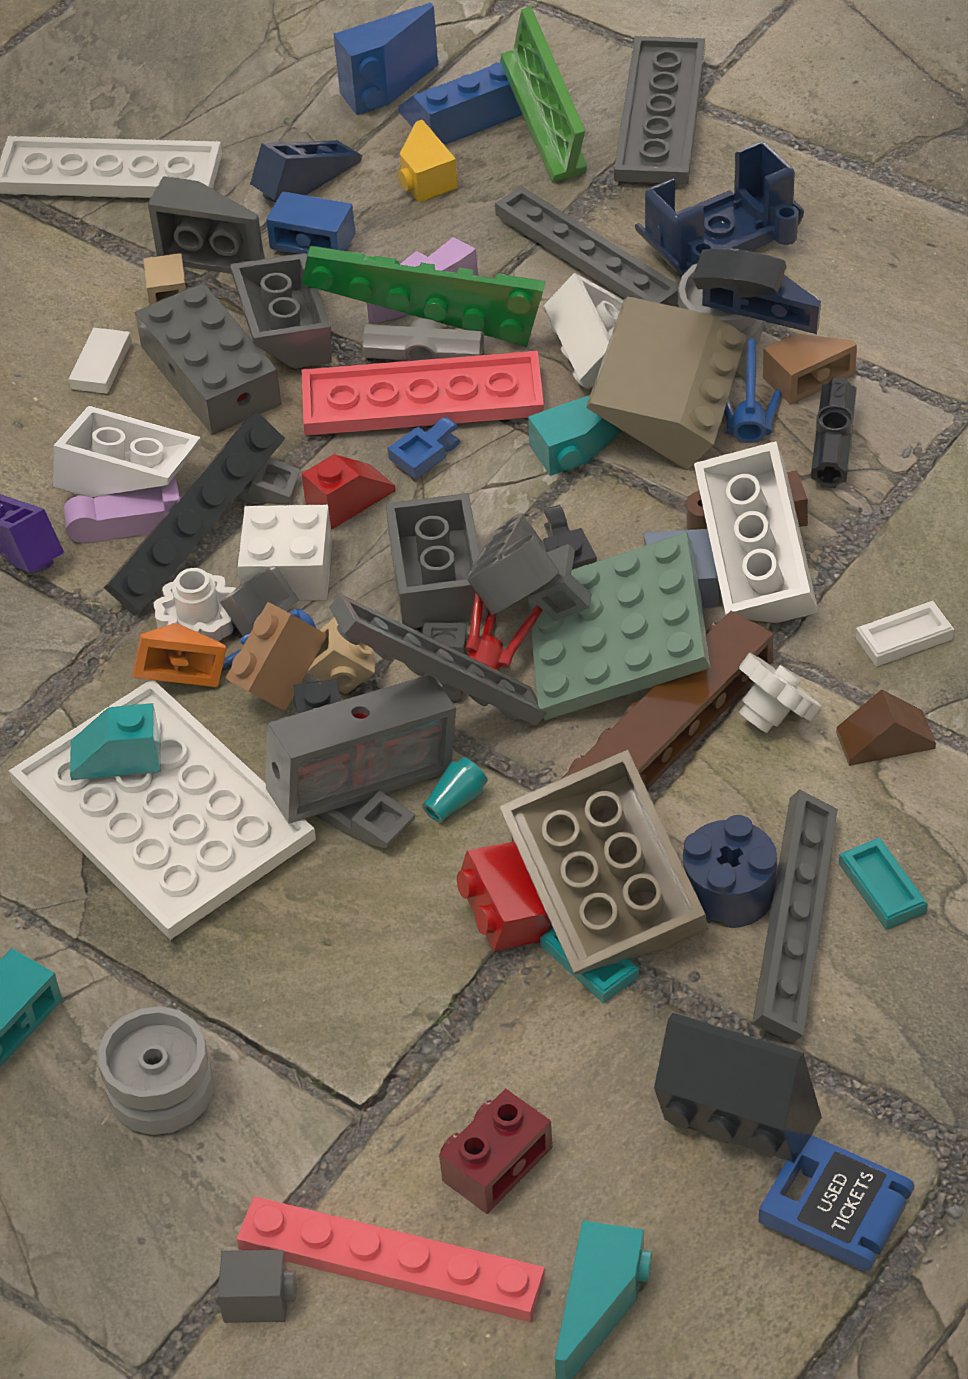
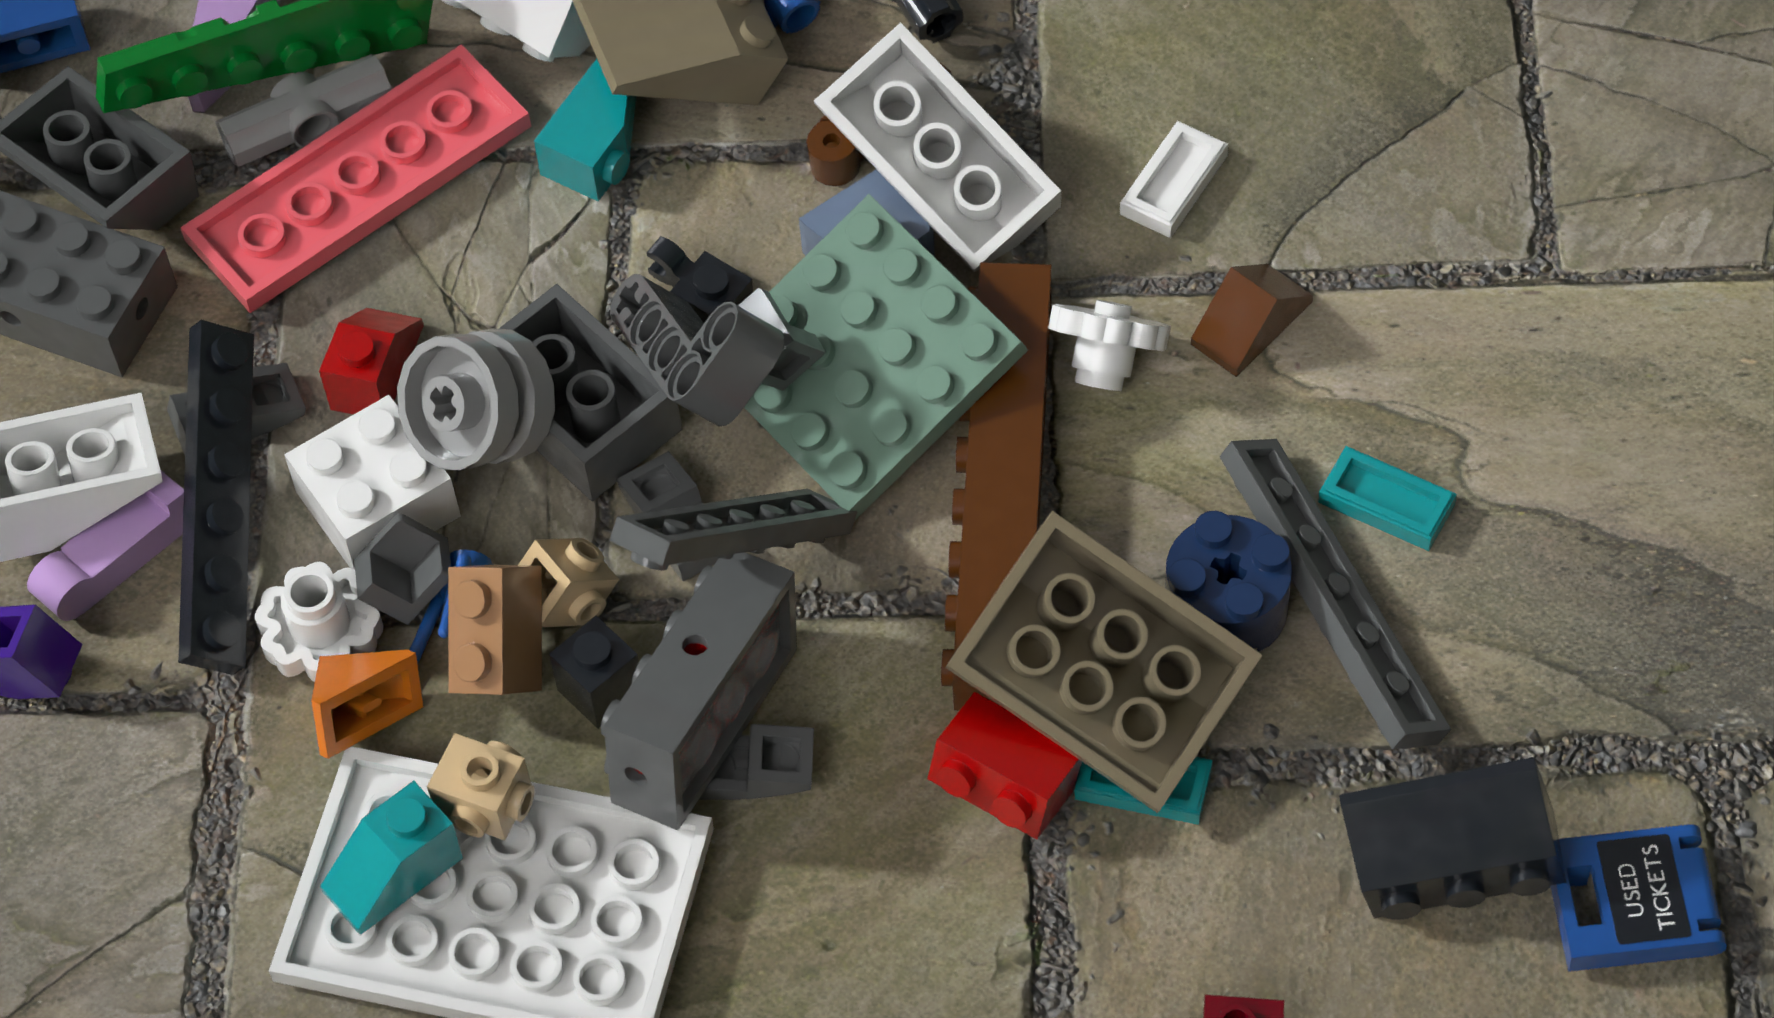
camera: 35 degrees left, 10 degrees up
blue plate [387,417,460,479] -> none
teal cone [422,757,488,823] -> none
red plant [465,592,543,671] -> none
none -> light grey wheel [397,329,555,470]
none -> tan brick [427,733,535,841]

